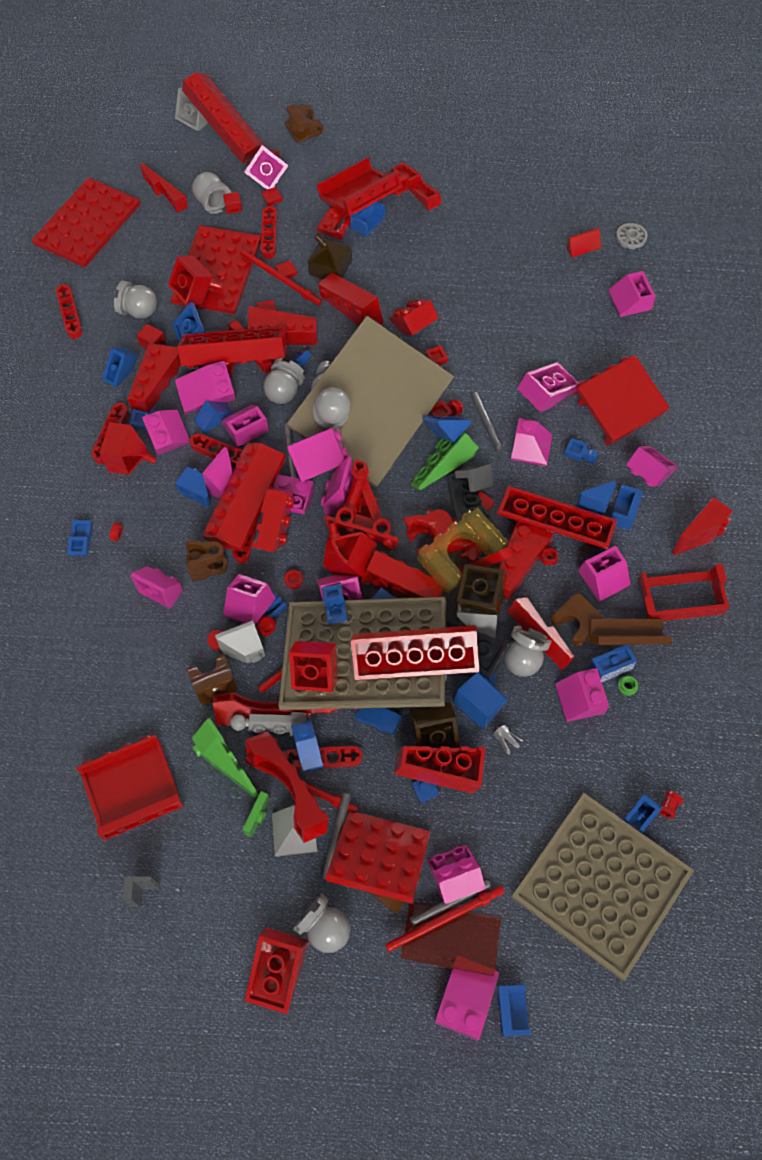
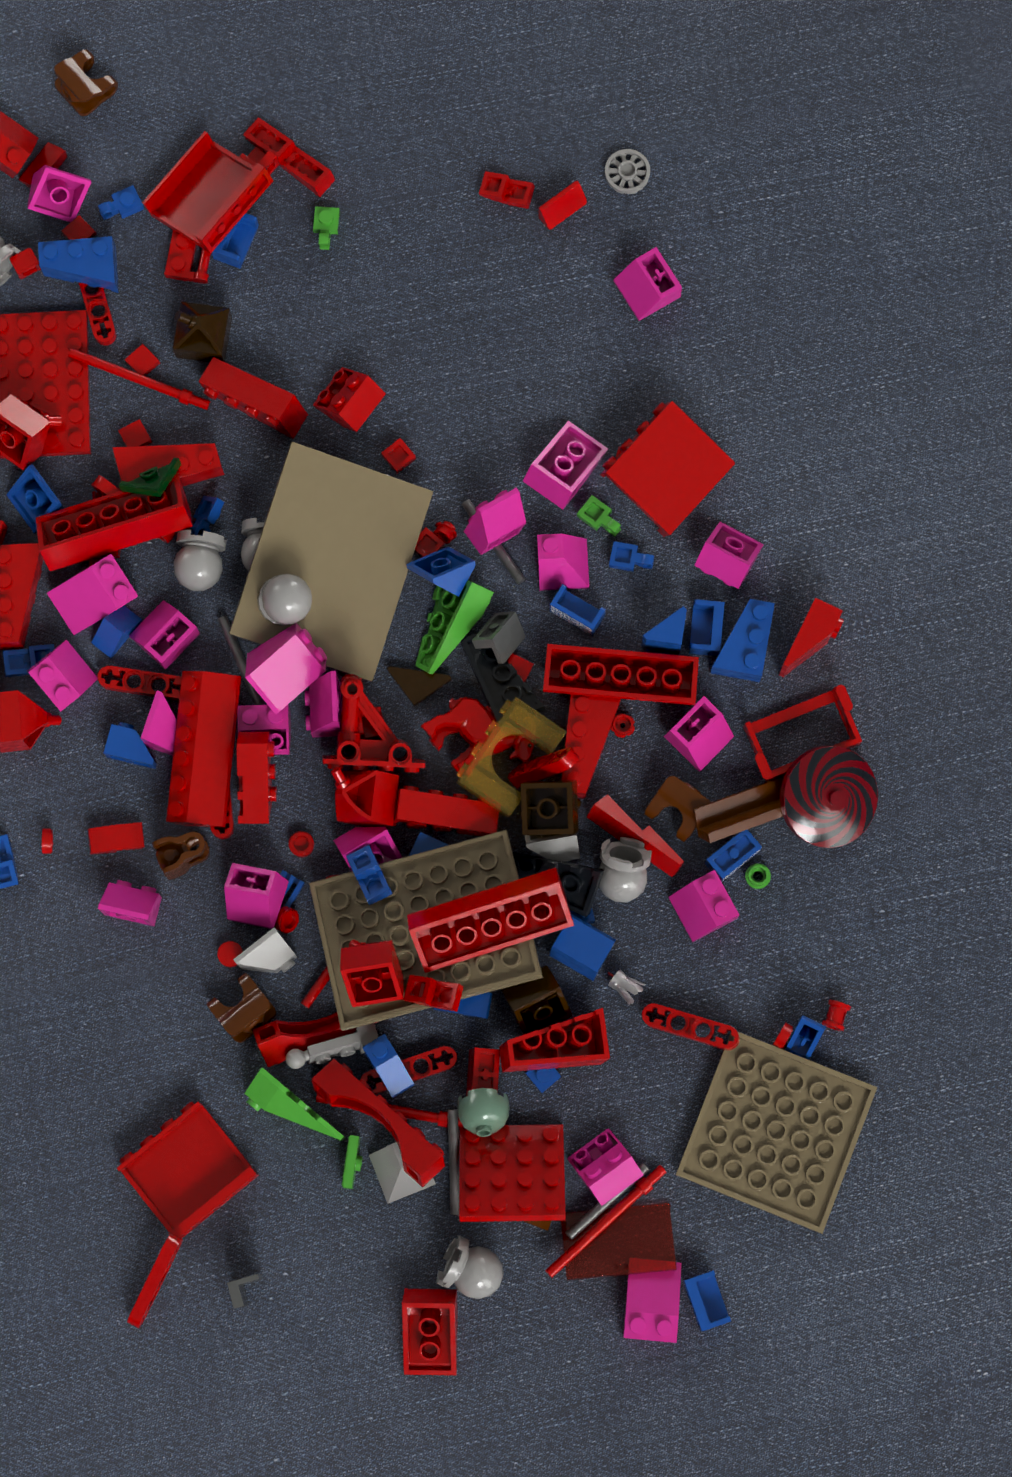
camera: 15 degrees left, 15 degrees up
none -> blue wedge [38,236,119,293]
none -> red slope [88,822,145,855]
none -> blue plate [98,185,144,220]
none -> dark green tile [119,458,181,497]
none -> red beam [127,1233,183,1329]
none -> bright green plate [313,206,340,250]
none -> dark brown tile [387,666,452,707]
none -> red slope [403,975,464,1012]
none -> sand green cylinder [457,1088,509,1137]
none -> dark pink slope [464,487,526,555]
none -> red hinge [466,1047,500,1096]
none -> red slope [479,171,535,209]
none -> blue panel [550,584,606,637]
none -> bright green plate [577,495,621,537]
none -> red beam [642,1003,740,1050]
none -> blue wedge [710,599,775,682]
none -> red tile [773,1022,794,1049]
none -> dish [780,746,878,848]

